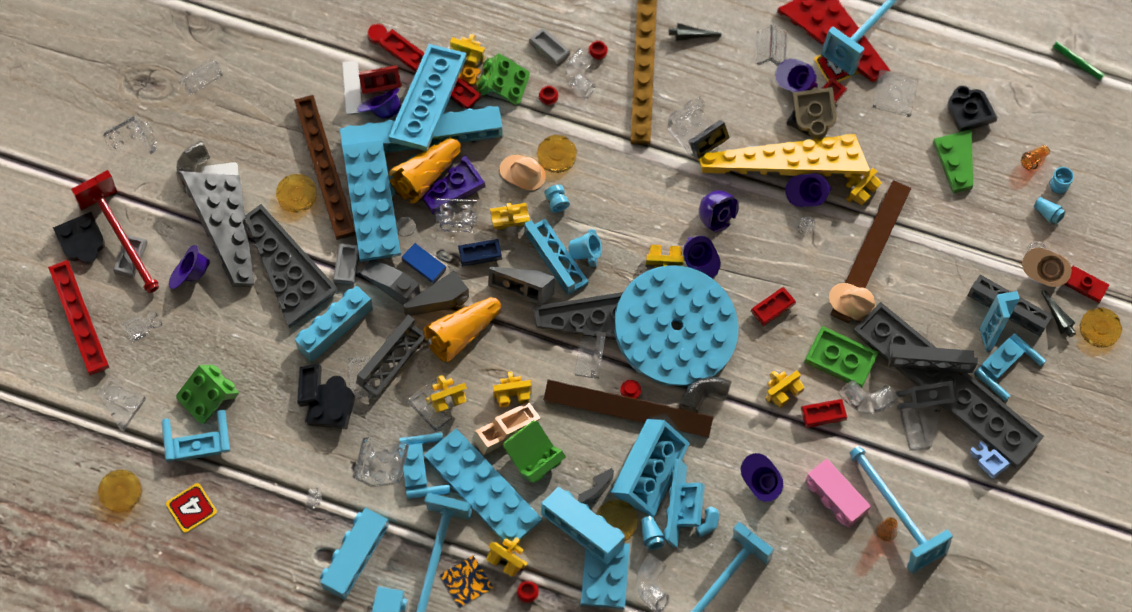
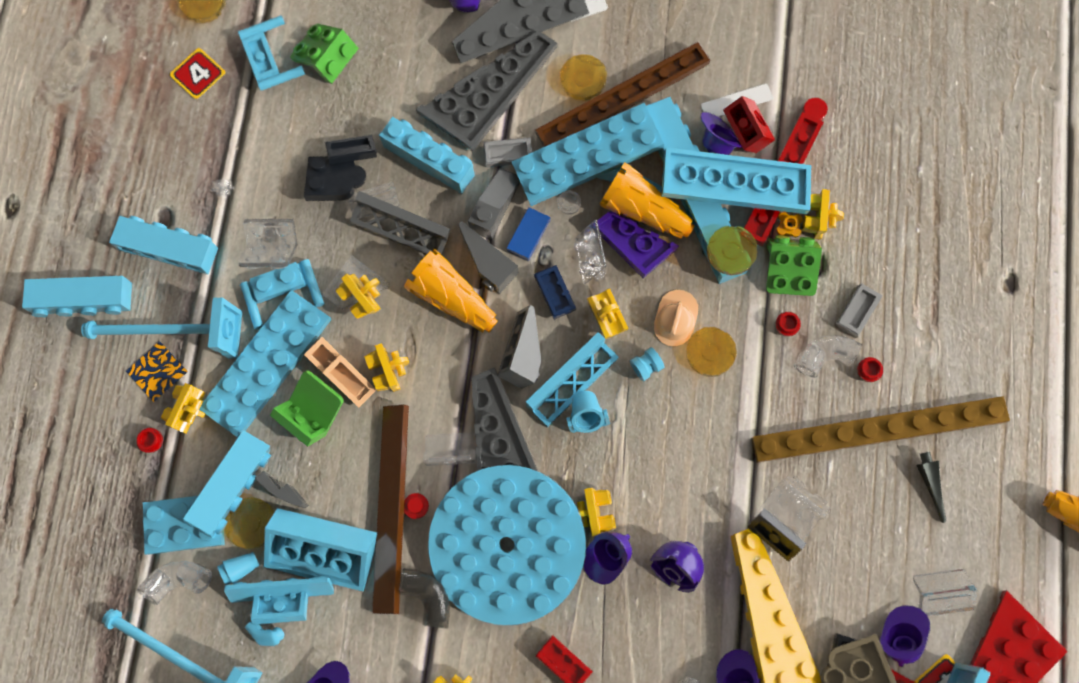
camera: 85 degrees right, 10 degrees up
none -> clear yellow tile [707,226,757,275]

